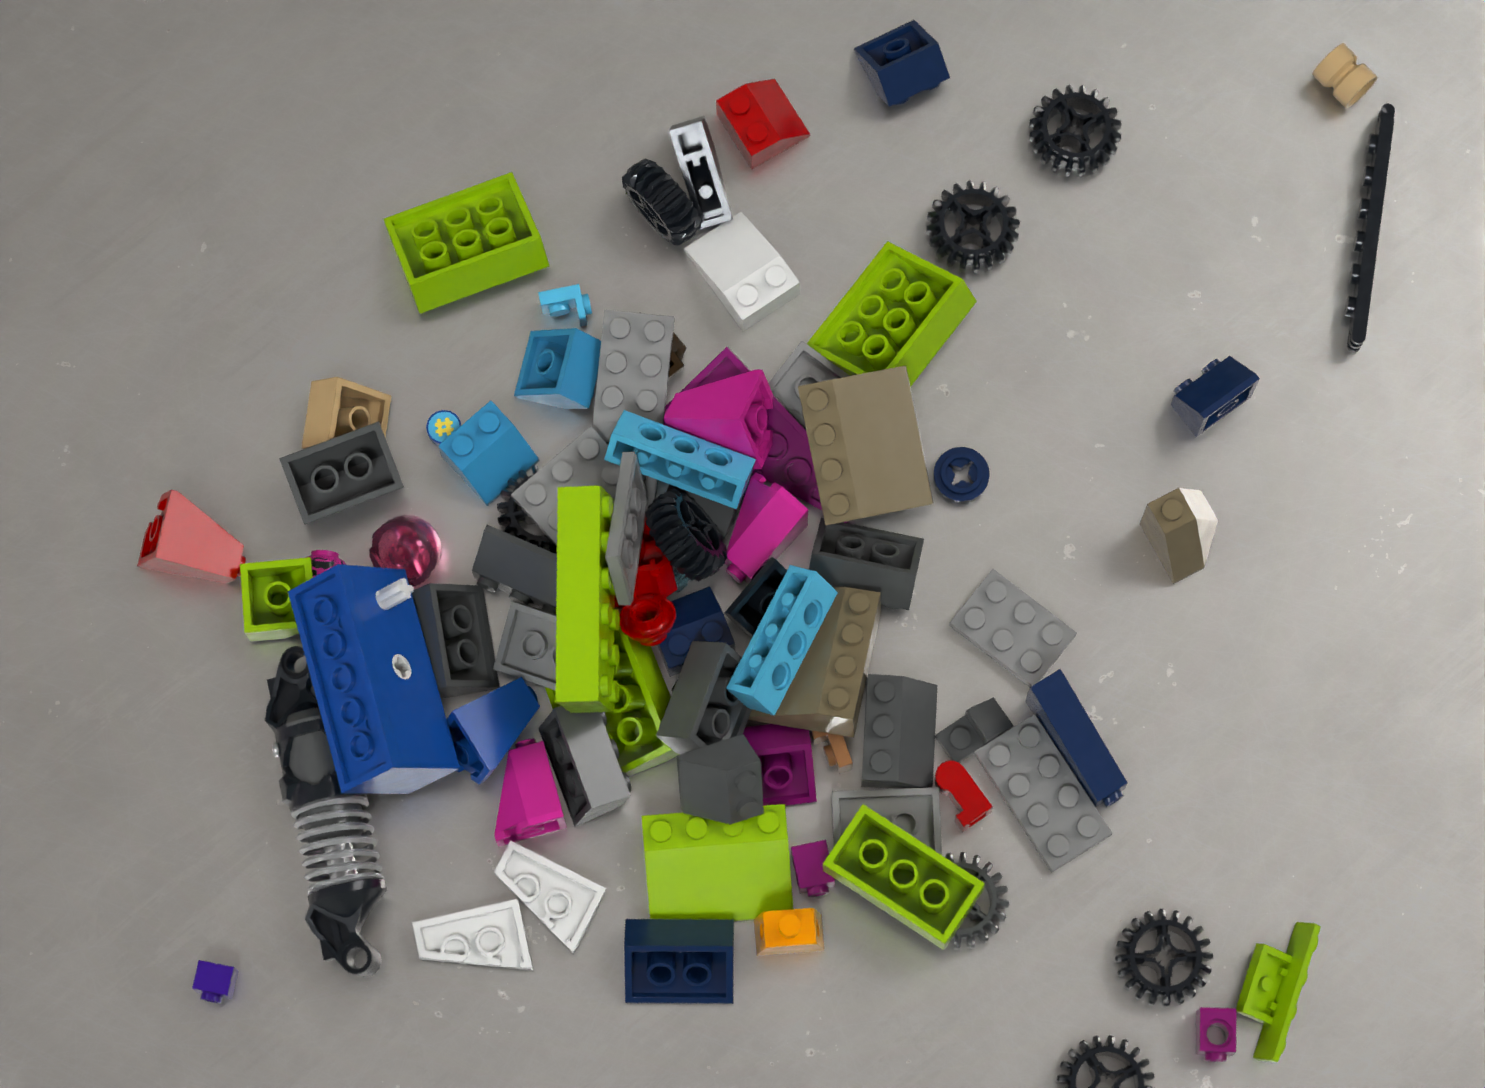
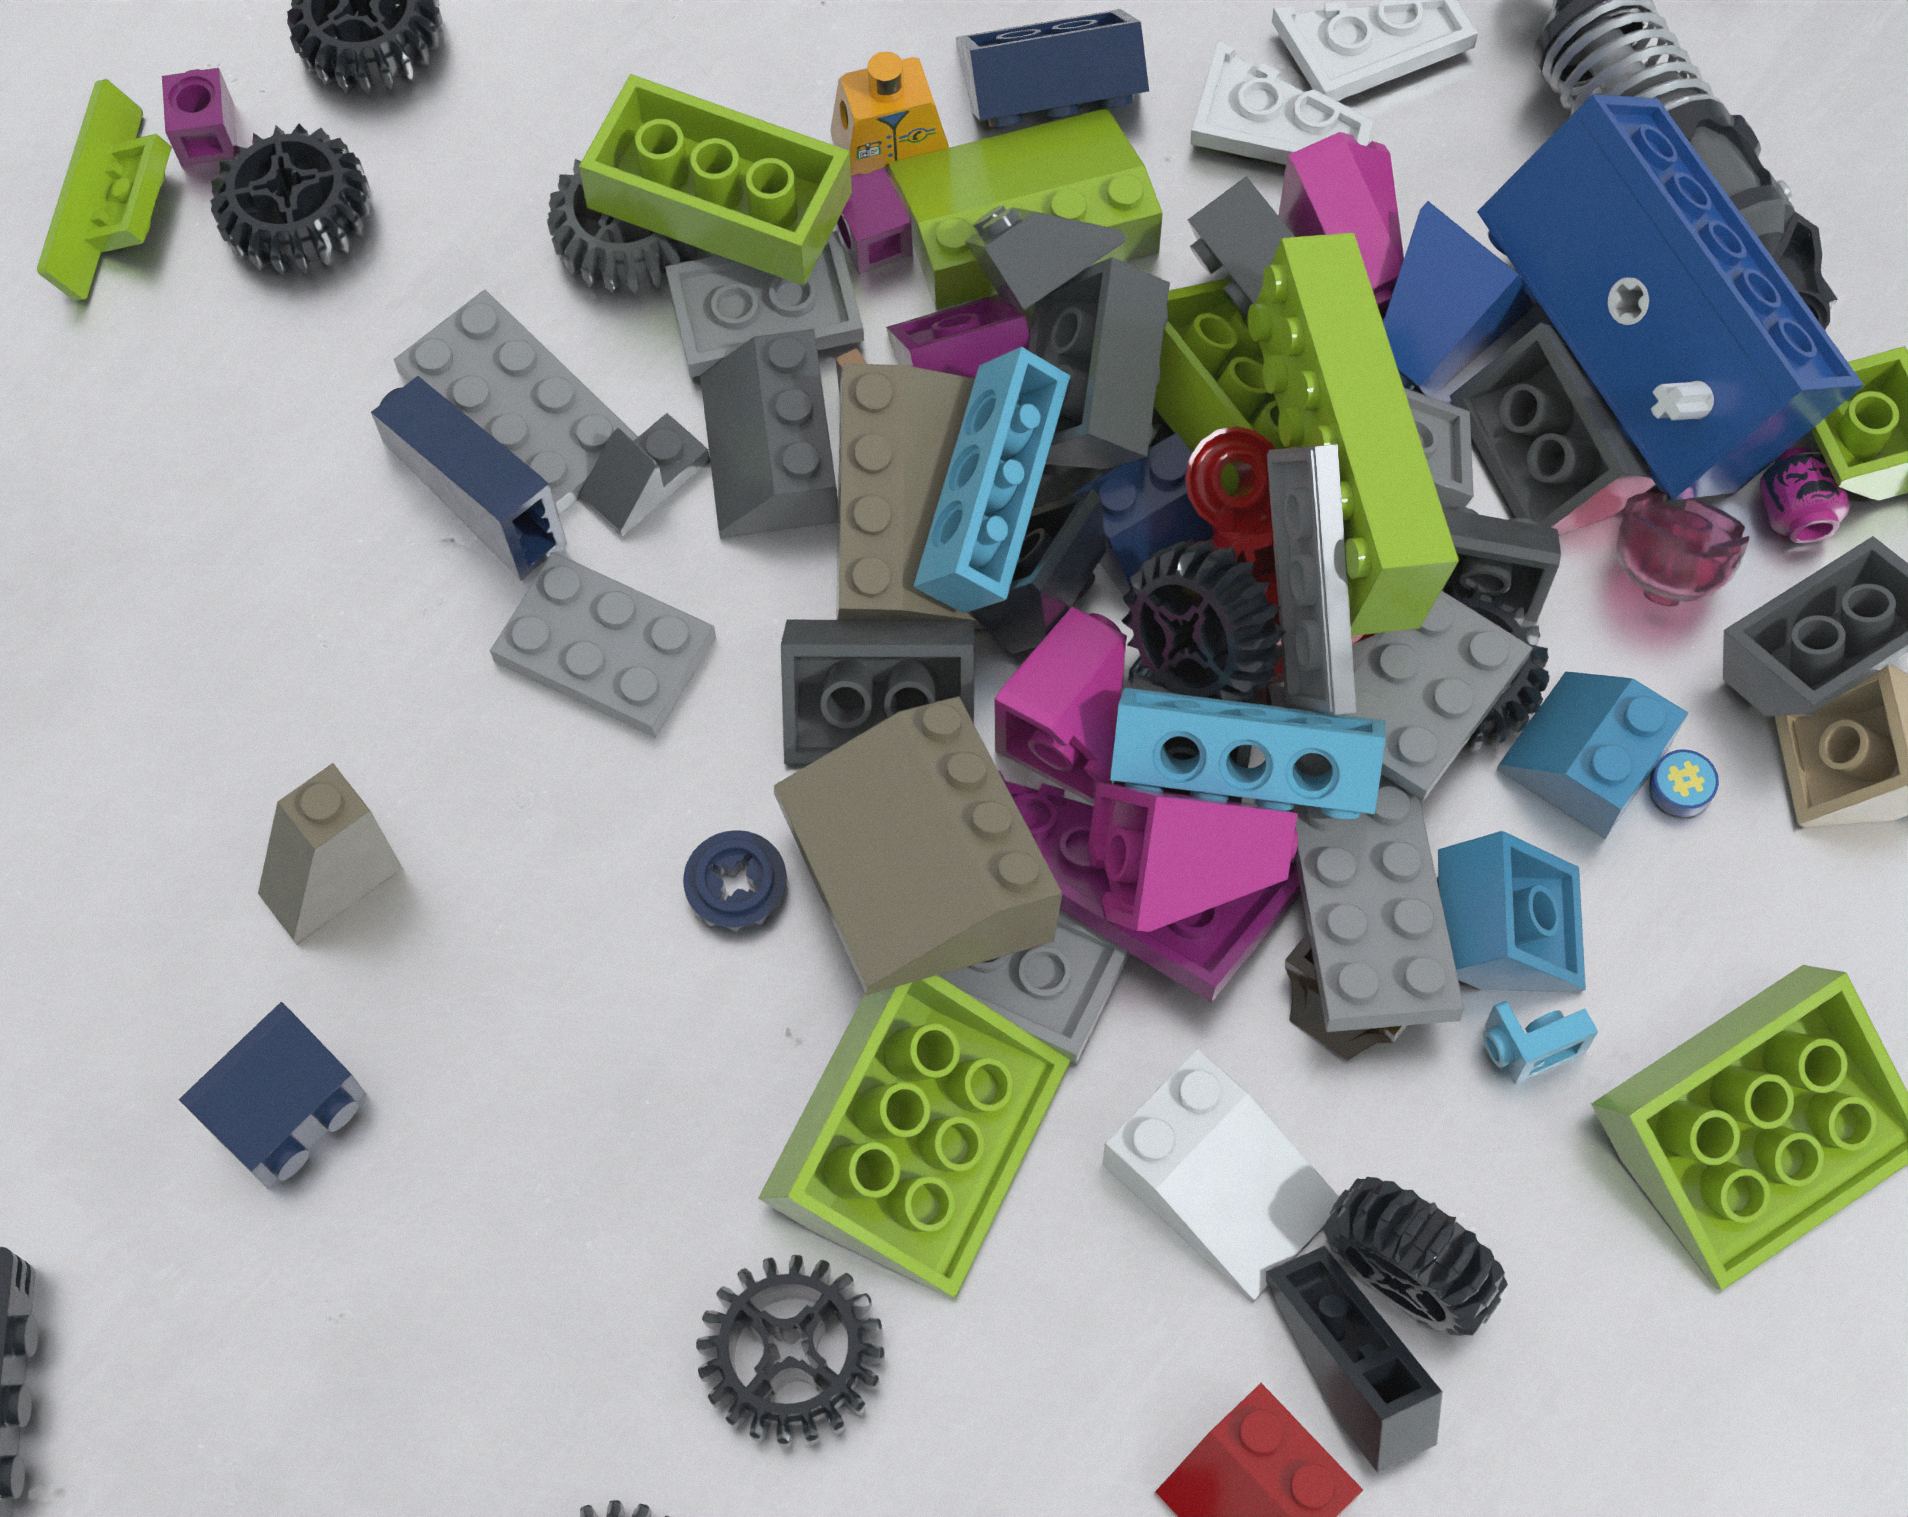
camera: 170 degrees right, 10 degrees down
red leg [935,760,993,833] -> none

